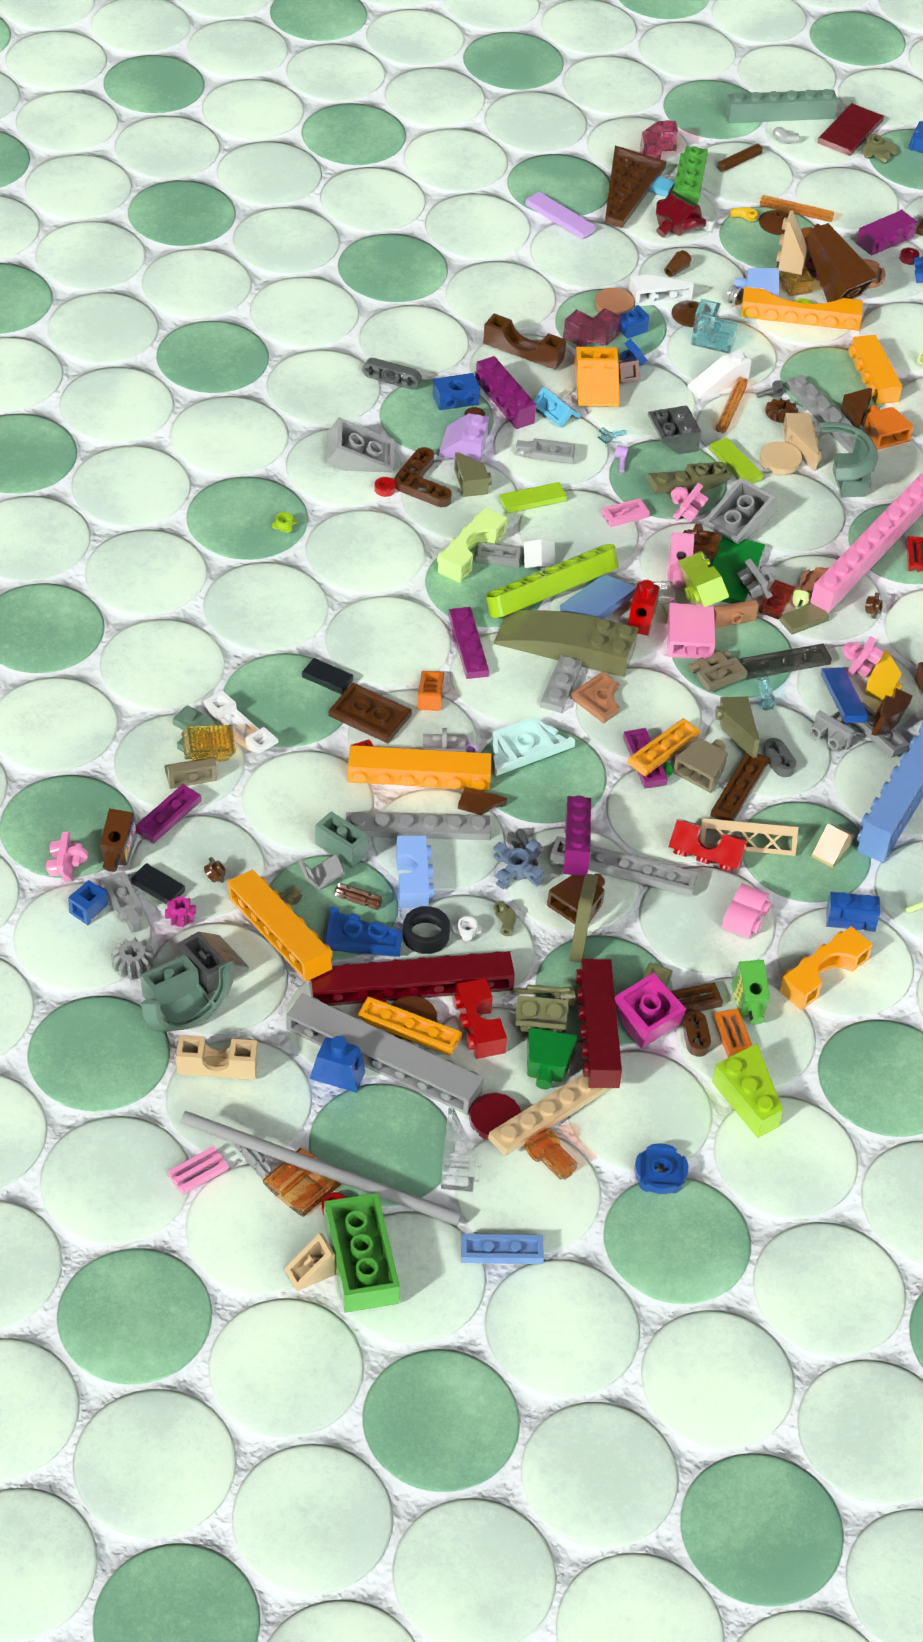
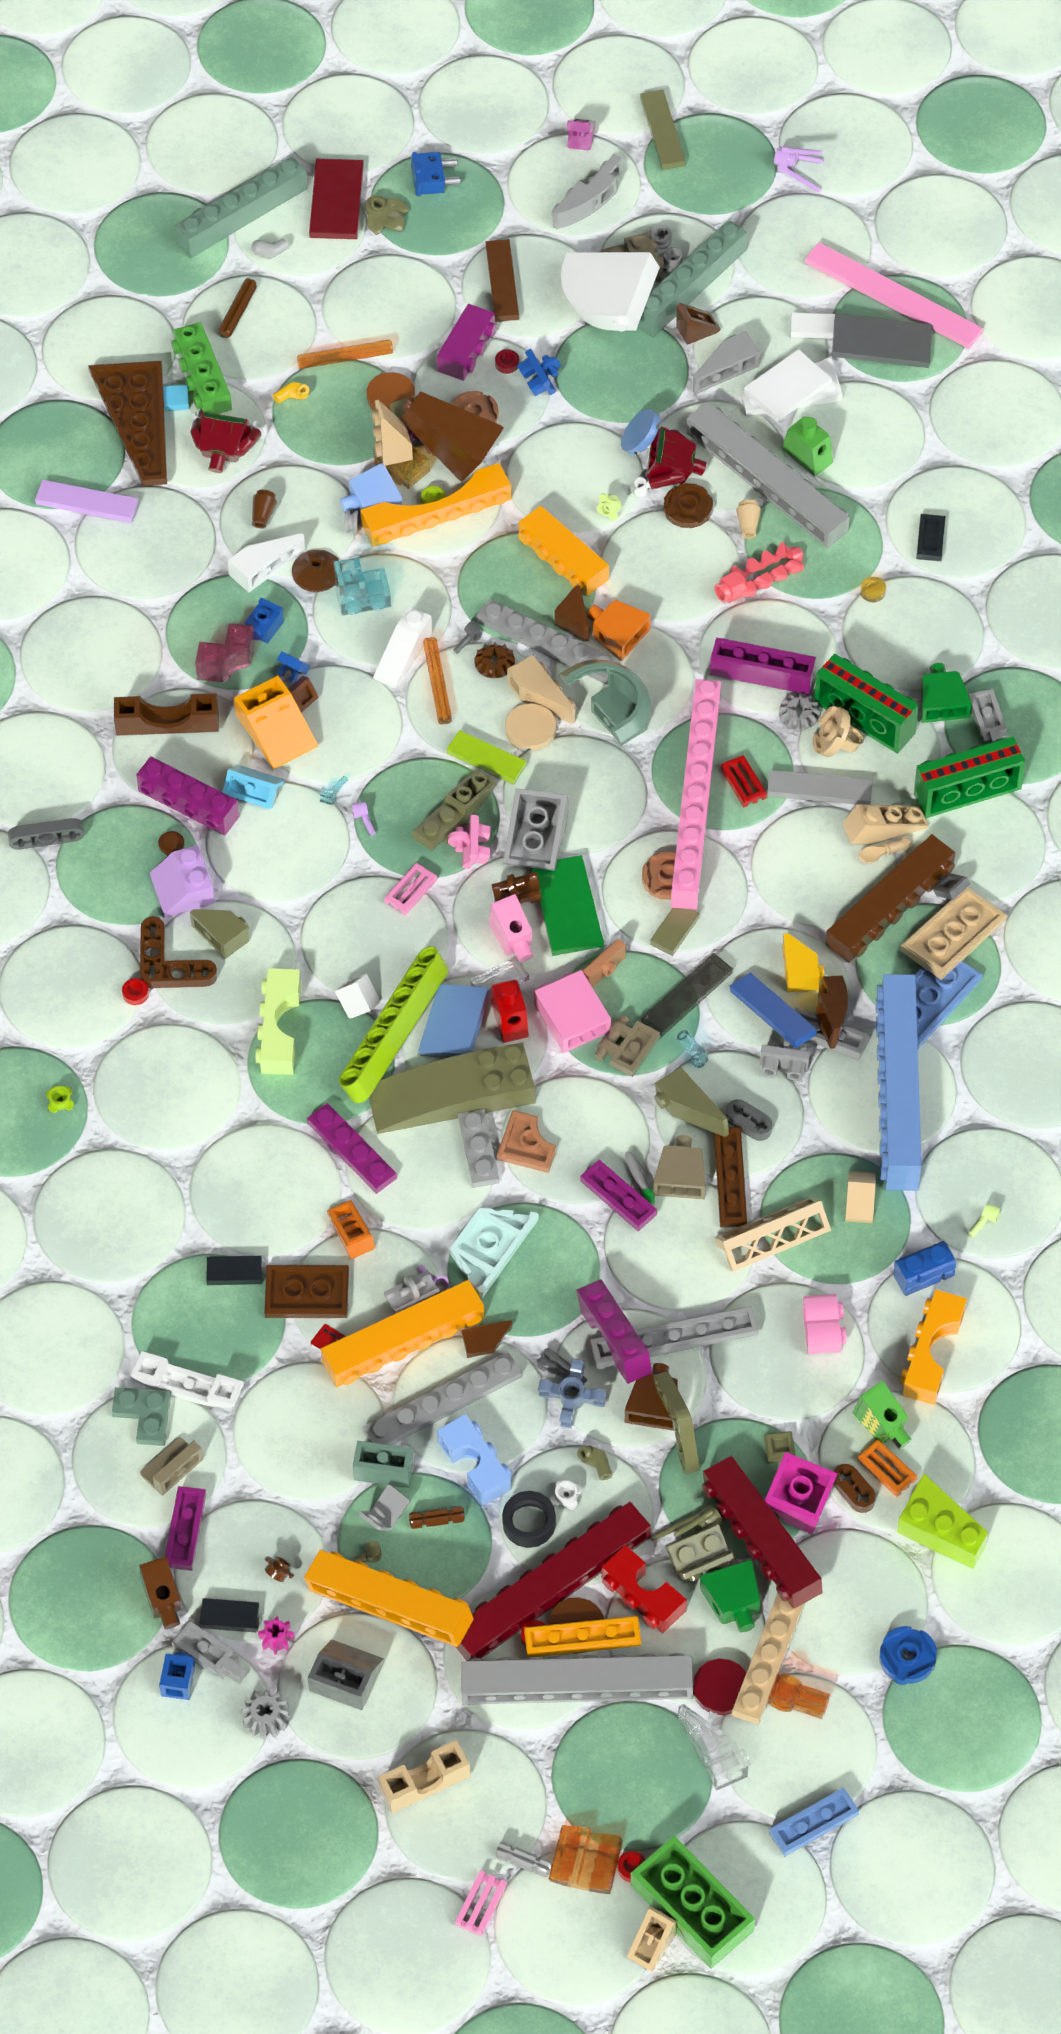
camera: 25 degrees left, 10 degrees up
bright pink hips [46,831,88,882] -> none
sand green piece [140,955,234,1032] -> none
clear yellow brick [181,724,236,762] -> none
light grey piece [181,1111,462,1226] -> none
blue torso [310,1036,365,1093] -> none
blue wing [325,906,402,957] -> none
light grey slope [326,417,395,473] -> none
blue brick [433,373,480,410] -> none
light grey tile [476,542,522,568] -> none
lime tile [499,482,567,514] -> none
light grey hinge [515,438,575,464] -> none
nougat tile [595,288,634,318] -> none
light orange tile [627,718,701,776] -> none
clear pink brick [639,120,679,159] -> none
flat silver slope [648,405,702,454] -> none
arch [668,819,748,872] -> none
reddish brown tile [671,982,723,1015] -> none
lime wedge [677,551,729,607] -> none
light grey hips [737,558,777,599] -> none
clear red plate [758,580,795,620] -> none
reddish brown dish [759,210,789,235] -> none
yellowish green hinge [792,590,811,607] -> none
bright pink hips [842,636,883,677] -> none
reddish brown plate [865,592,883,619] -> none

